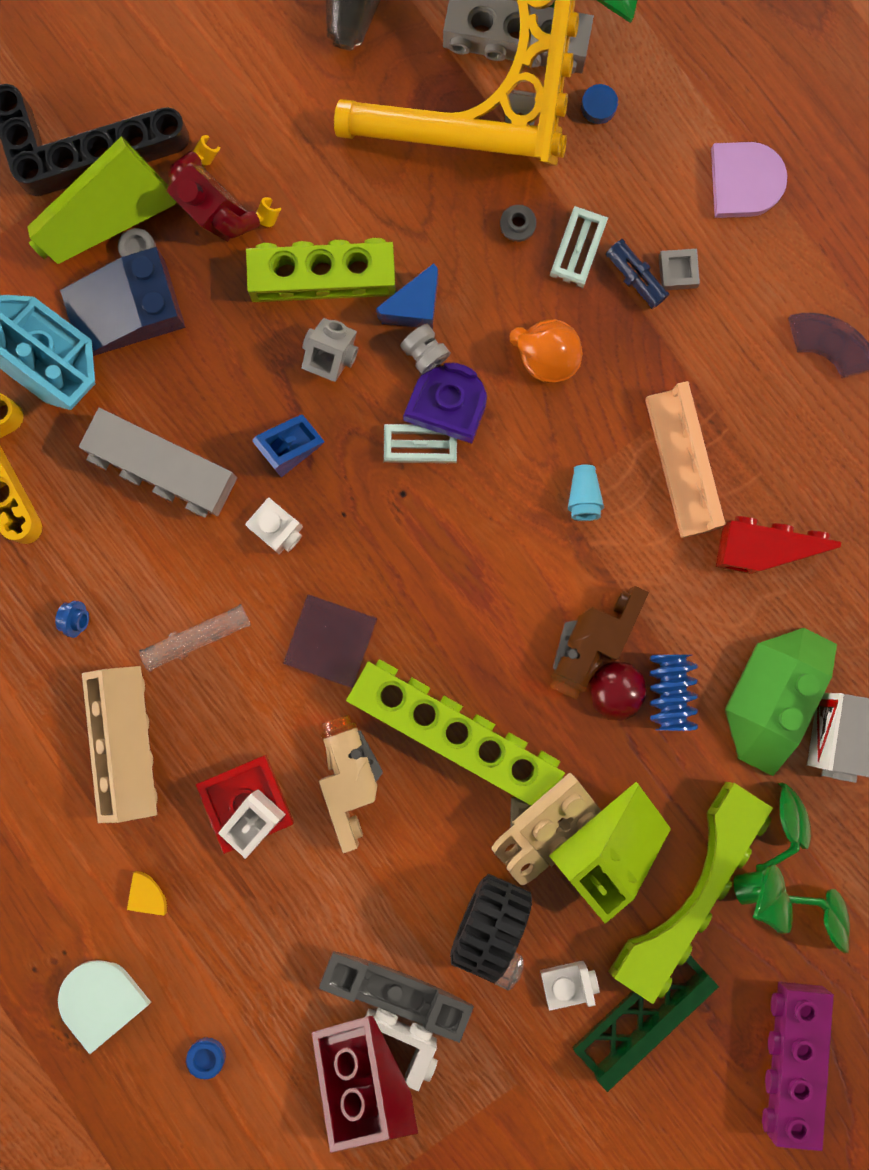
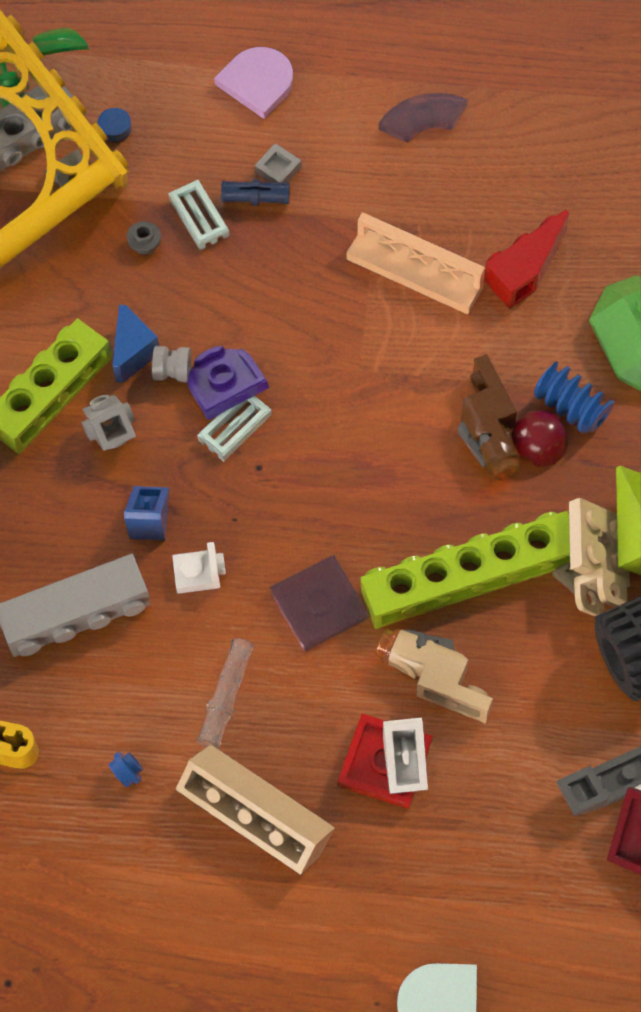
camera: 45 degrees left, 20 degrees down
yellow tile [127,871,167,916] -> none
blue tile [186,1037,226,1080] -> none
orange piece [510,319,583,383] -> none
medium azure cone [568,465,604,521] -> none

